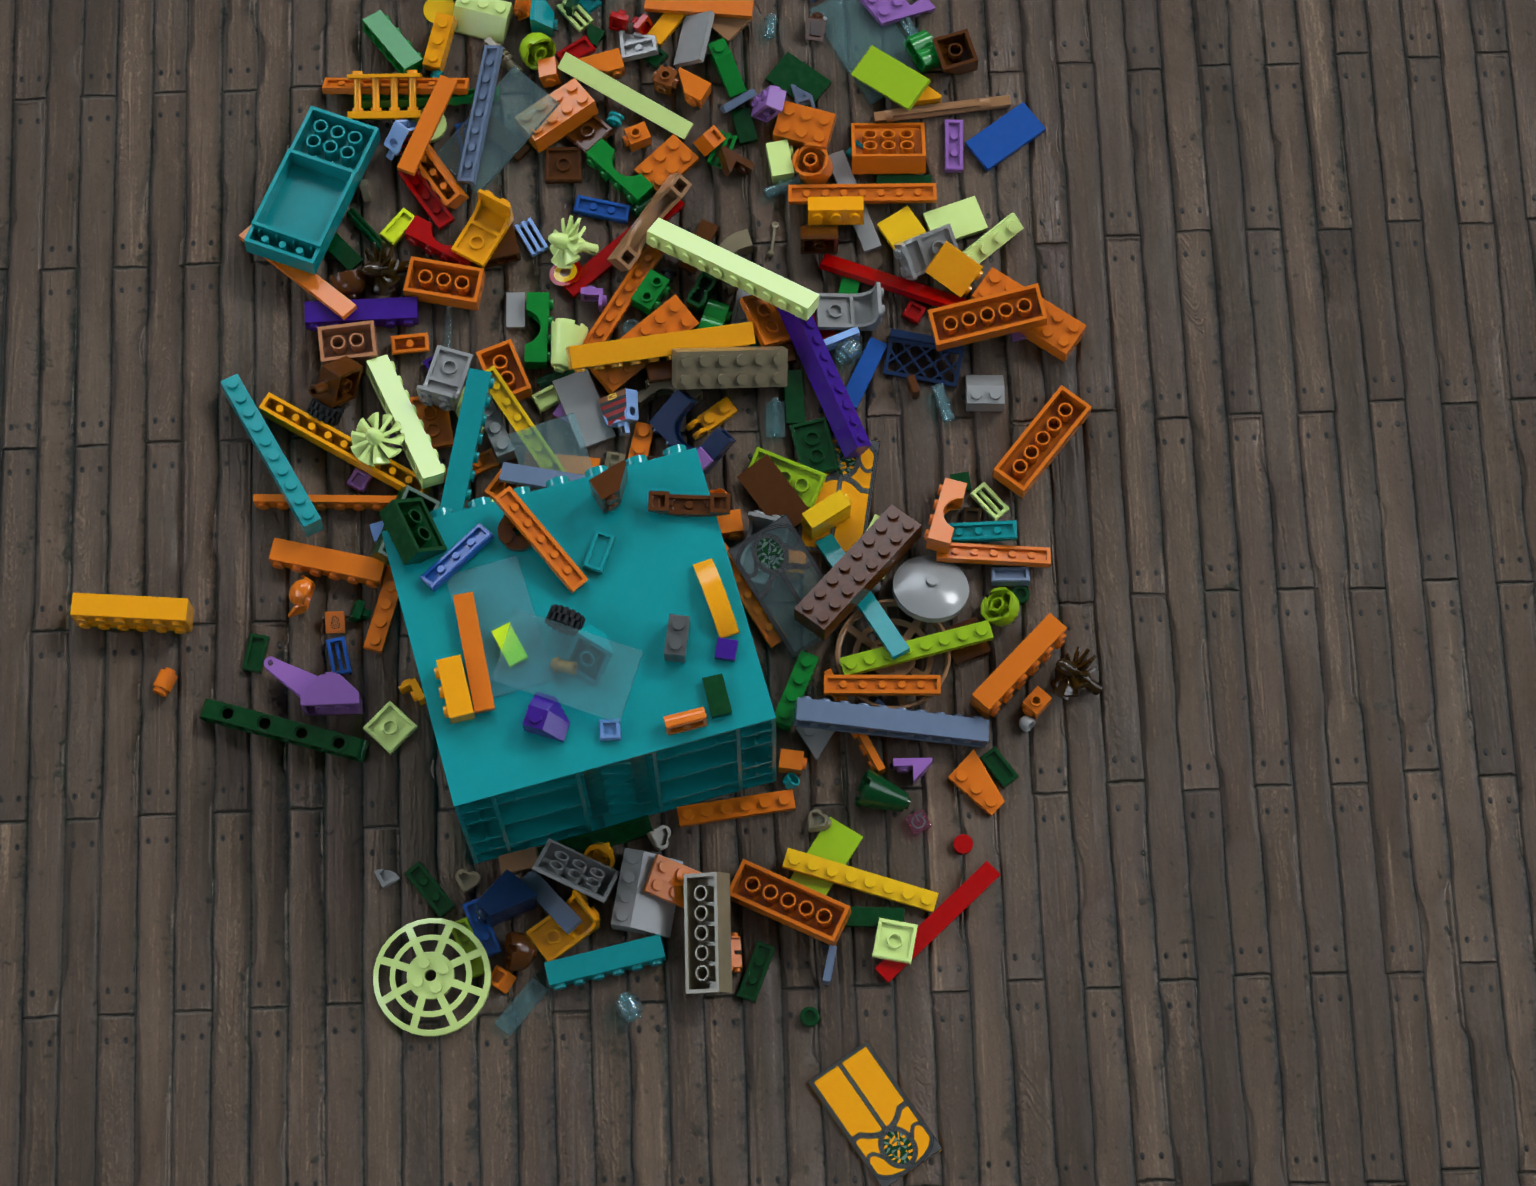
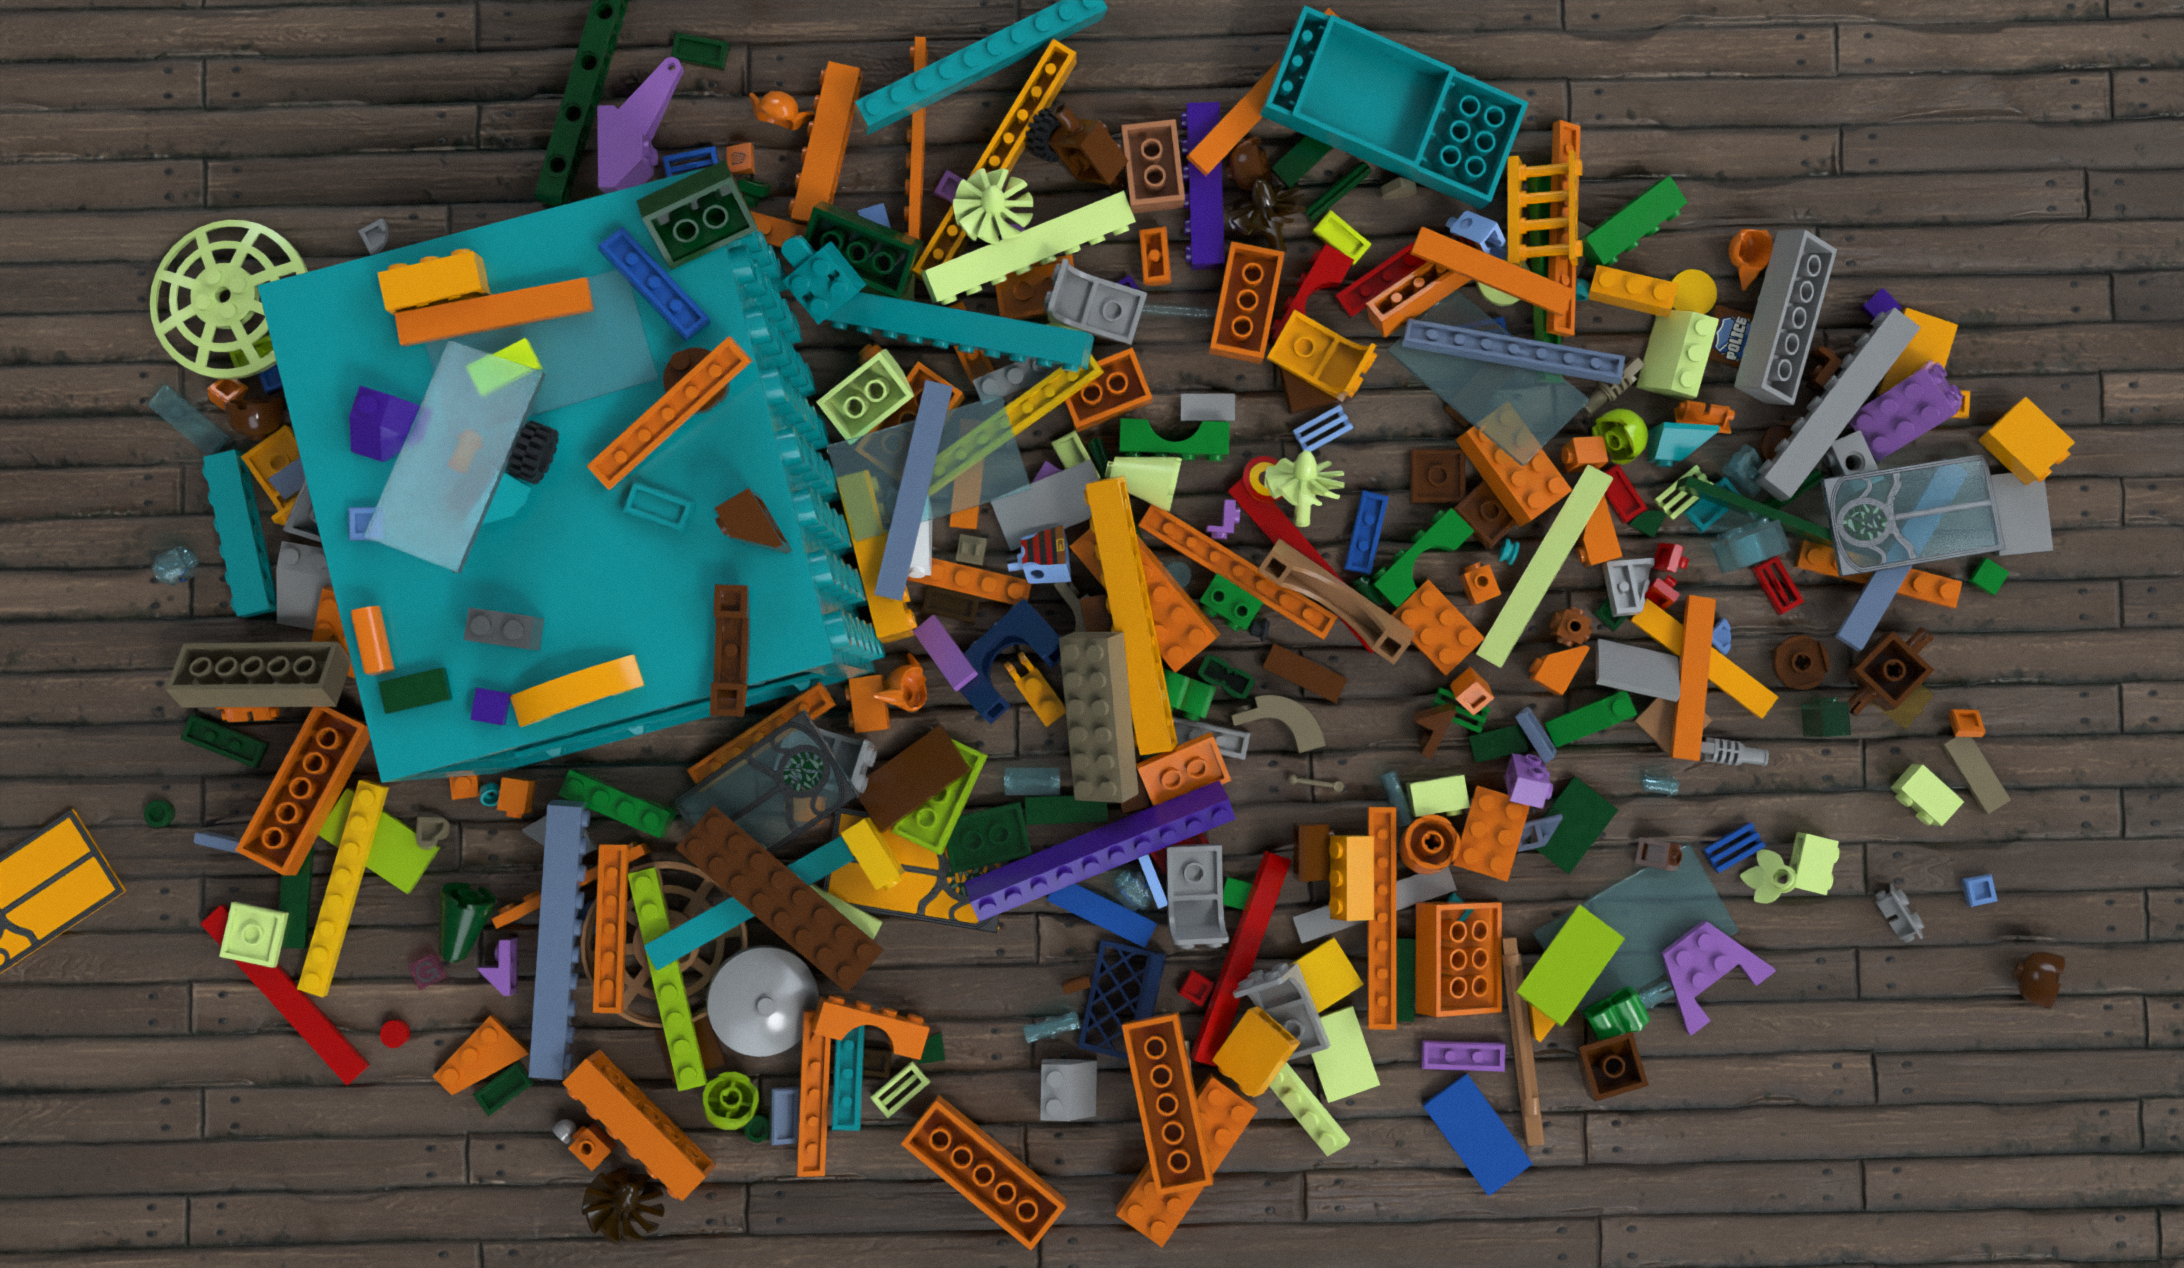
camera: 90 degrees right, 15 degrees up
yellowish green brick [646,218,820,321] -> none

